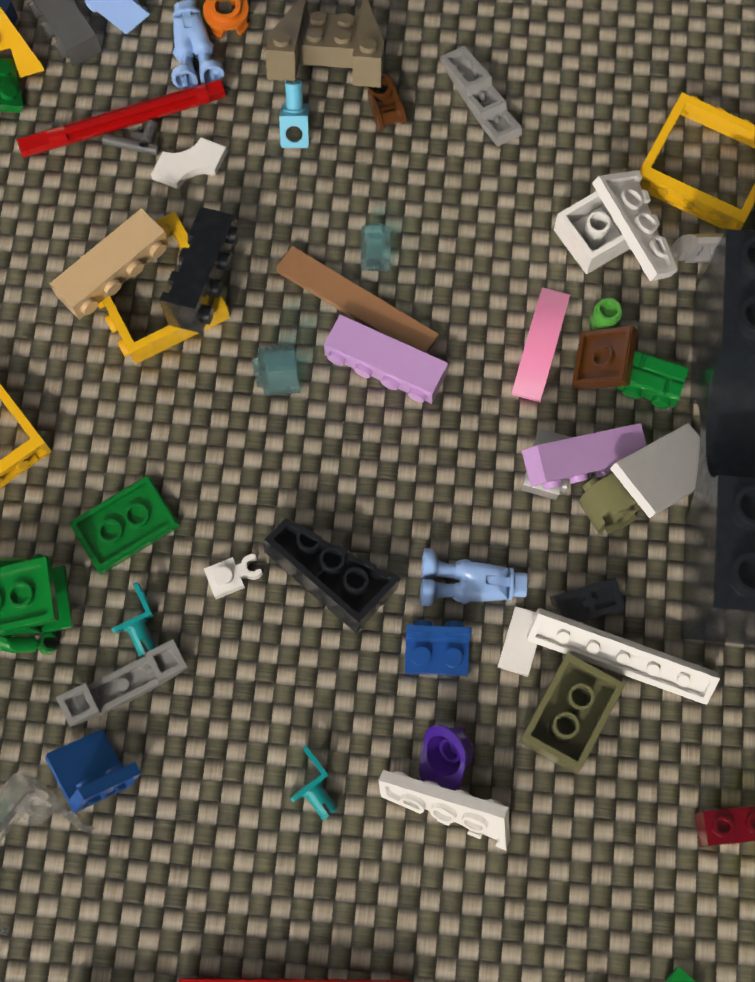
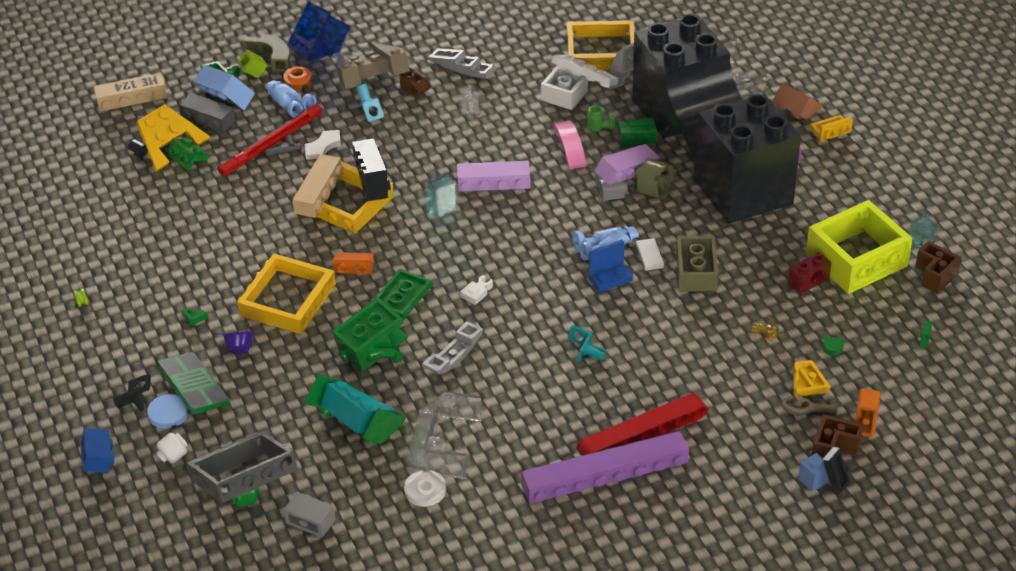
camera: 30 degrees left, 30 degrees down
blue bracket [45,730,141,813] -> none
teal bracket [111,582,157,657] -> none
black wedge [264,518,401,633] -> none
medium nougat tile [276,246,439,354] -> none
clear light blue brick [361,223,391,271] -> none
white wing [378,770,510,850] -> none
dark purple piece [419,725,473,791] -> none
white plate [527,608,720,705] -> none
black hinge [550,578,625,622] -> none
reddish brown tile [572,325,638,390] -> none
white tile [610,423,700,518] -> none
none -> orange bracket [333,252,374,274]
none -> clear hinge [461,84,480,116]
none -> clear yellow arm [751,323,779,338]

